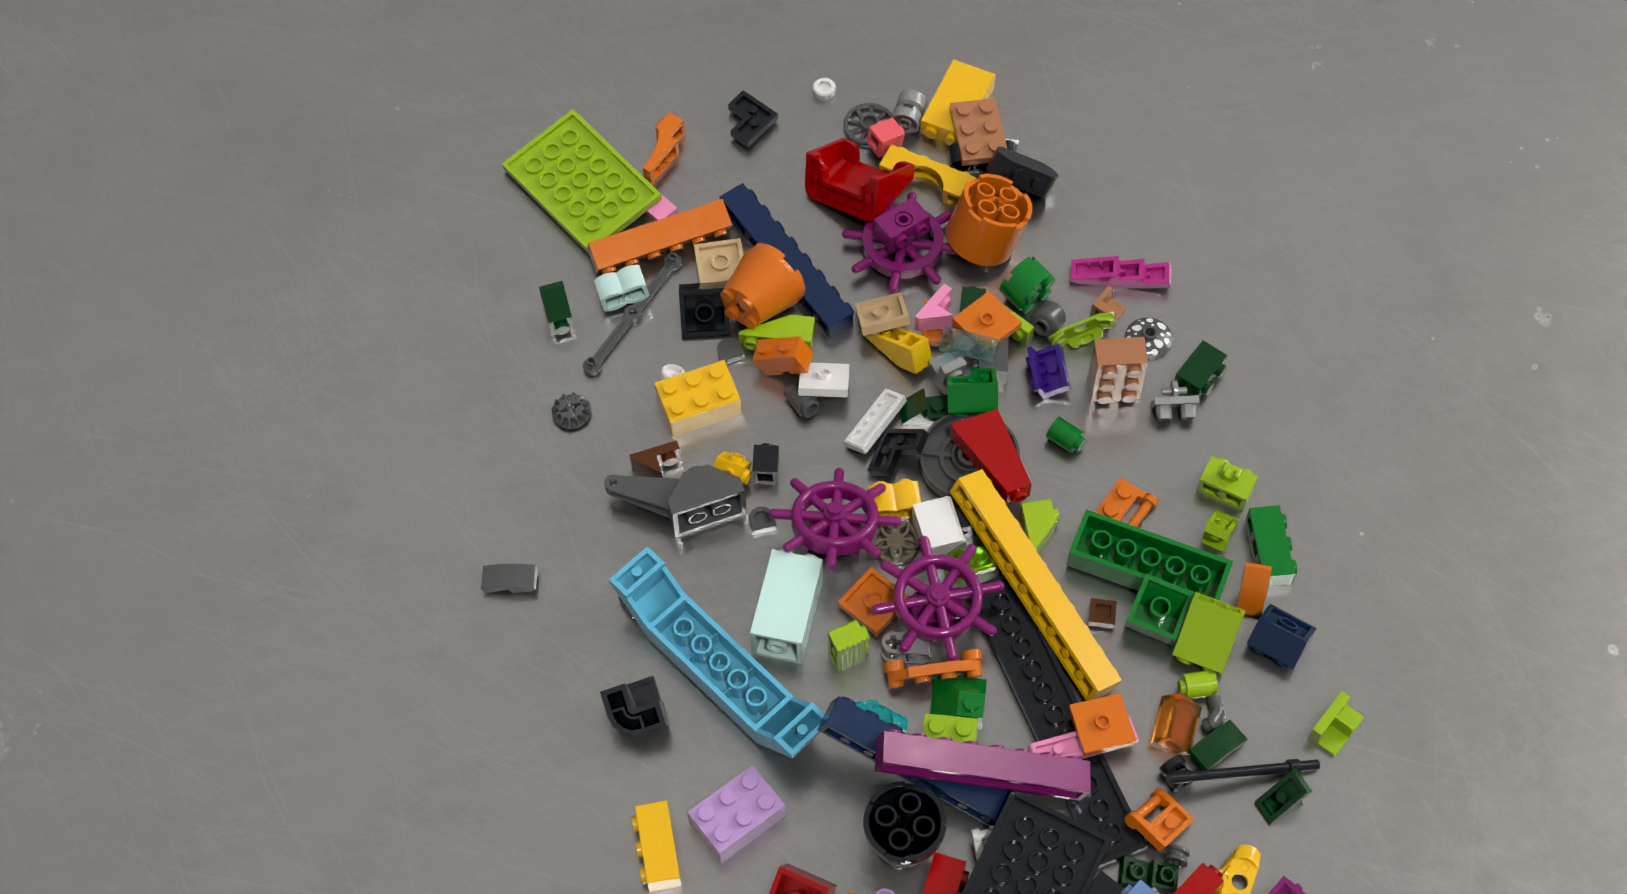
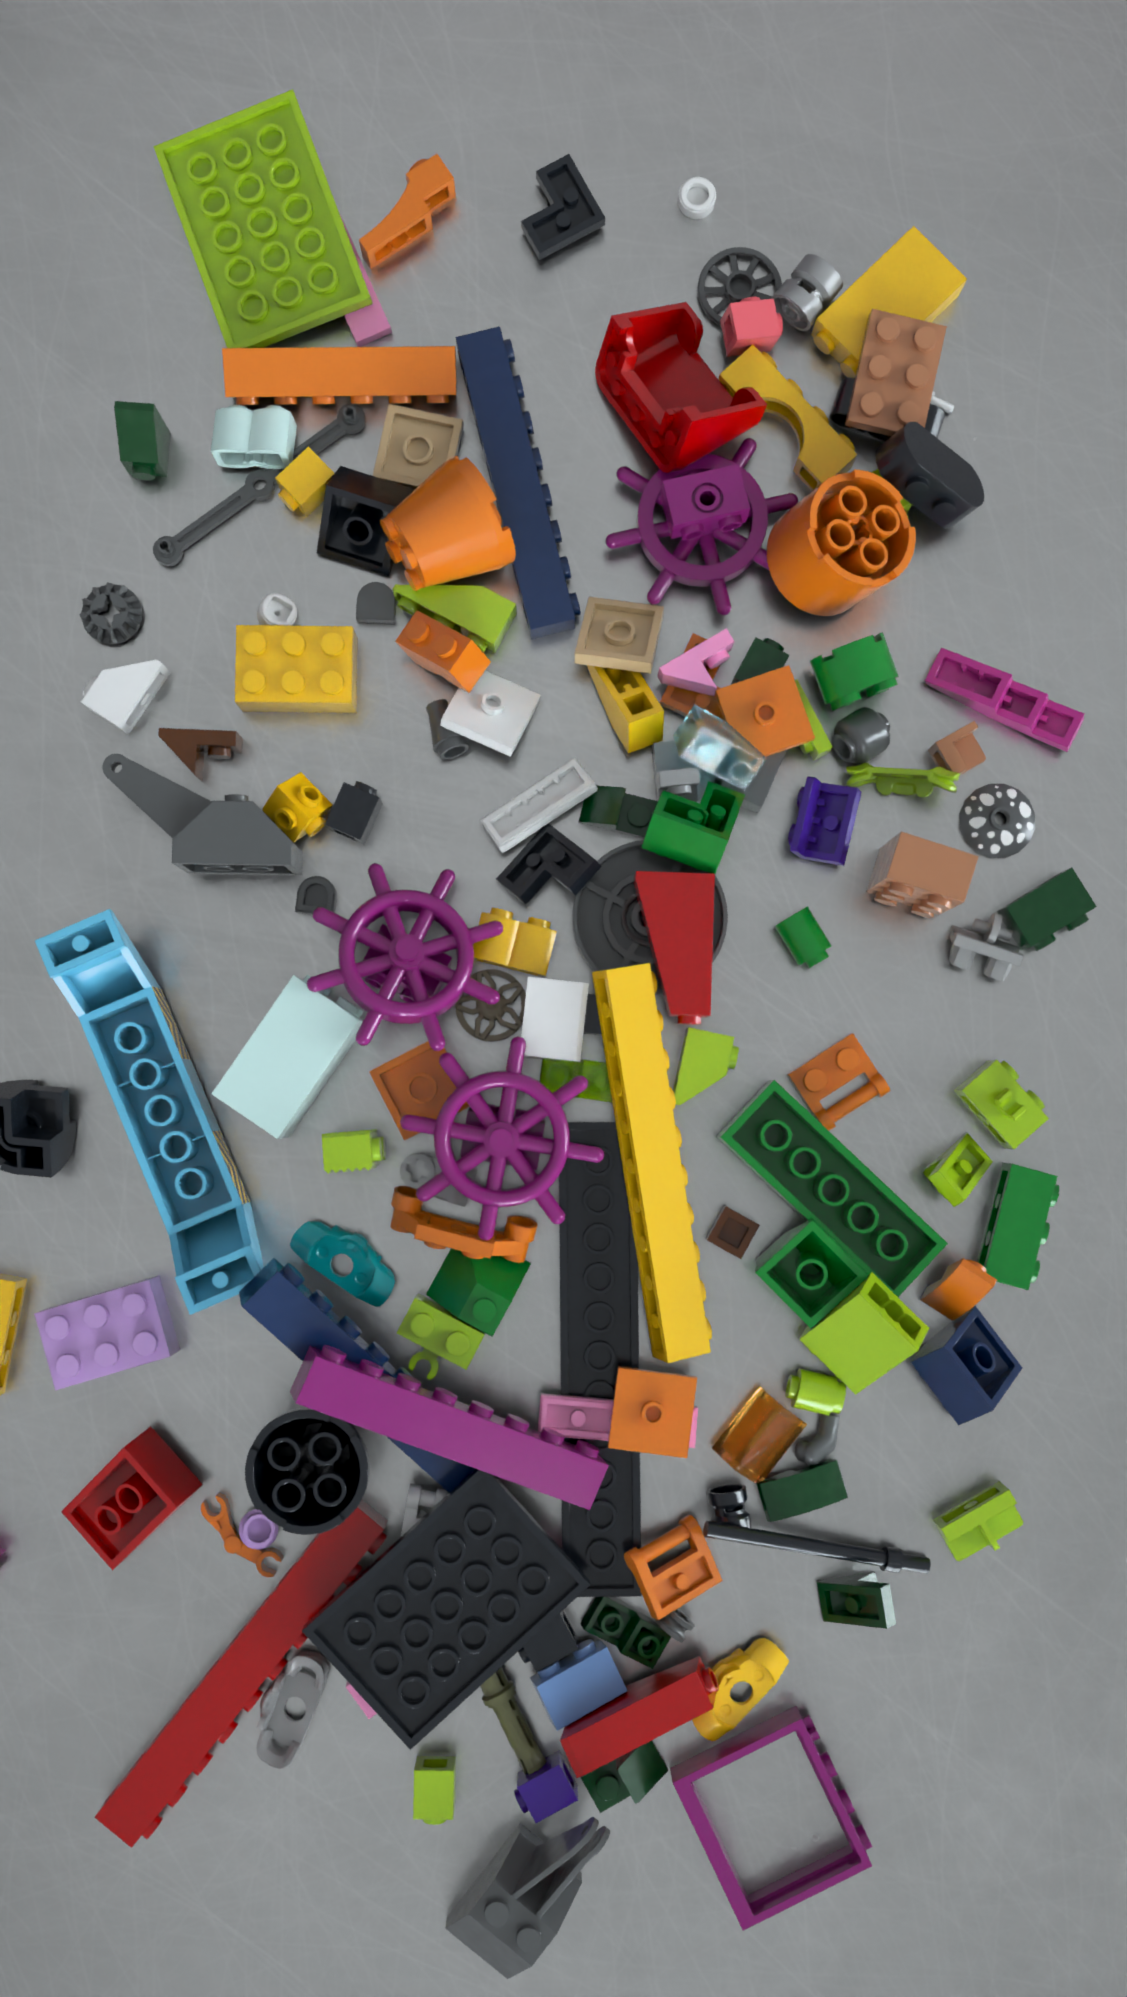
camera: 15 degrees right, 25 degrees up
none -> white slope [81,659,171,735]
none -> yellow brick [275,446,335,517]

